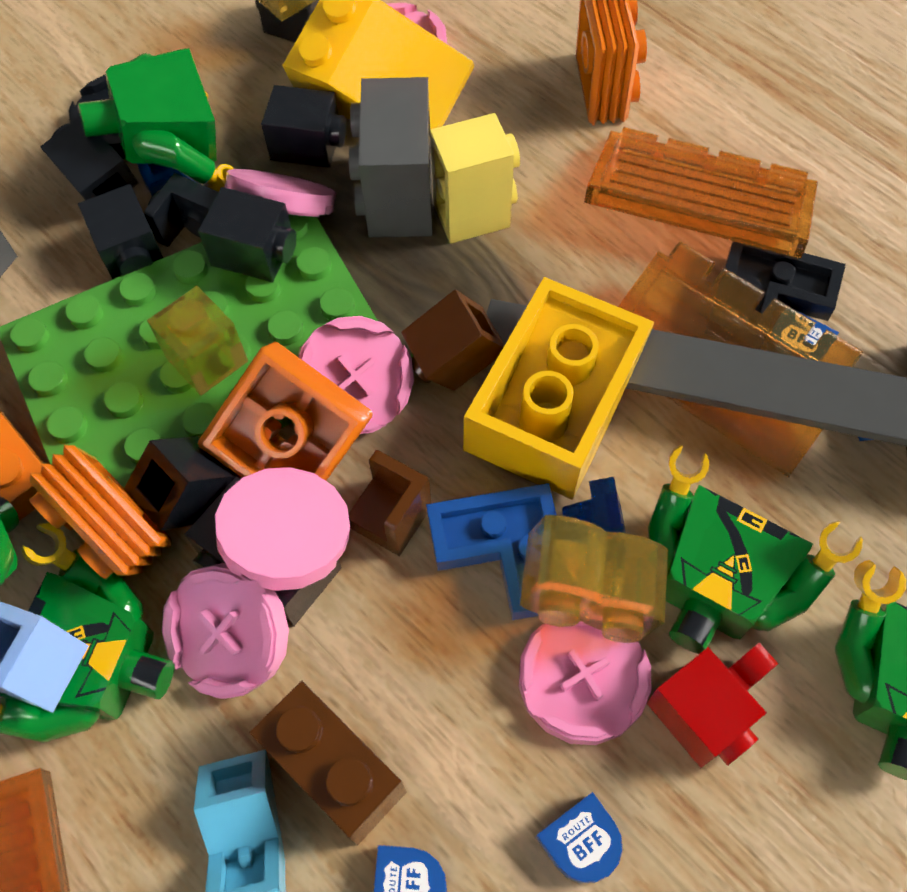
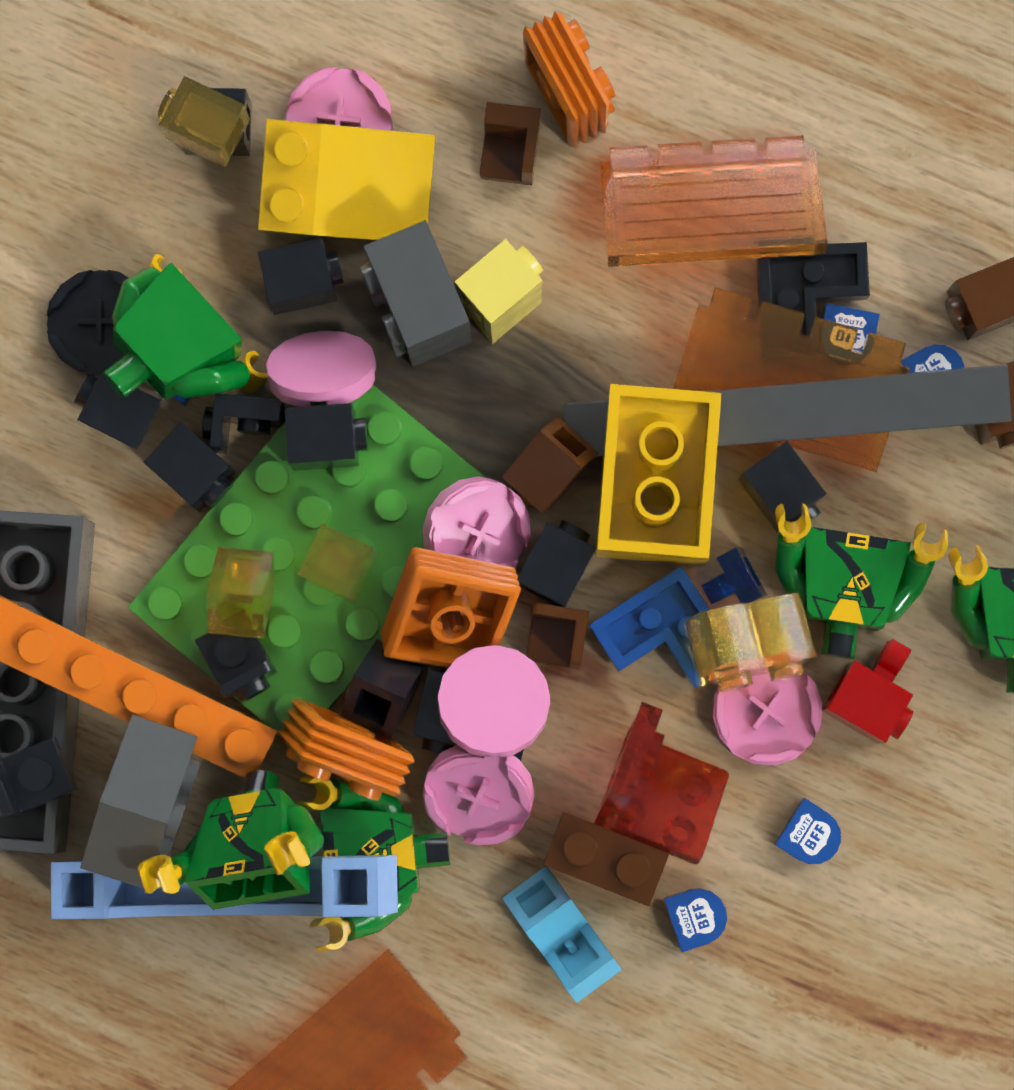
camera: 20 degrees left, 20 degrees up
none -> black bracket [195,613,278,703]
none -> clear yellow brick [207,547,274,639]
none -> reddish brown panel [480,102,541,186]
none -> black brick [517,520,596,607]
none -> clear red bracket [594,702,729,865]
none -> black brick [738,441,827,532]

